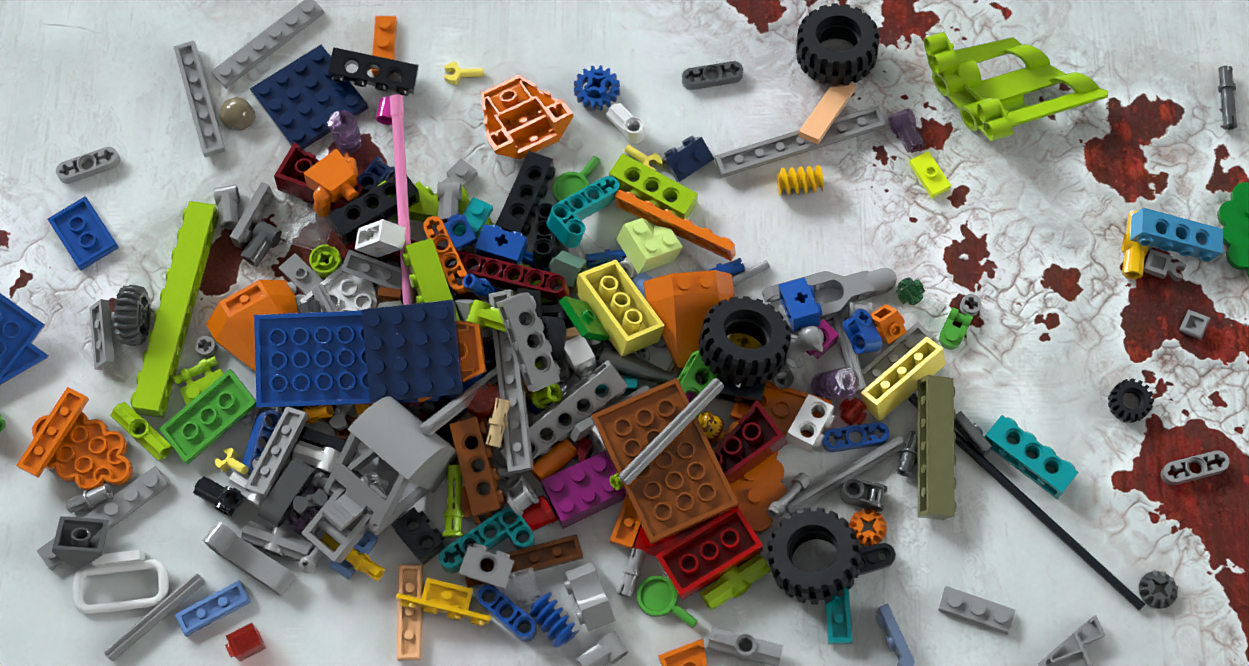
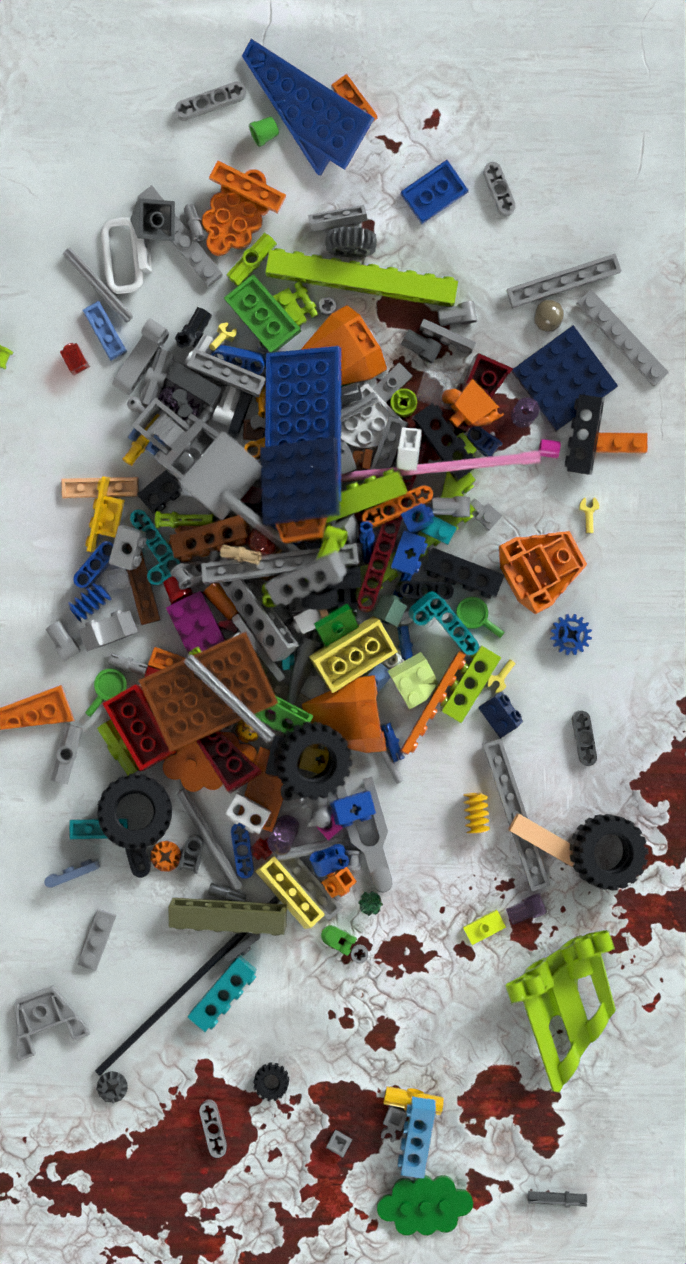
camera: 85 degrees right, 20 degrees up
white piece [606,103,645,144] -> none
light grey bar [767,472,811,520] -> none

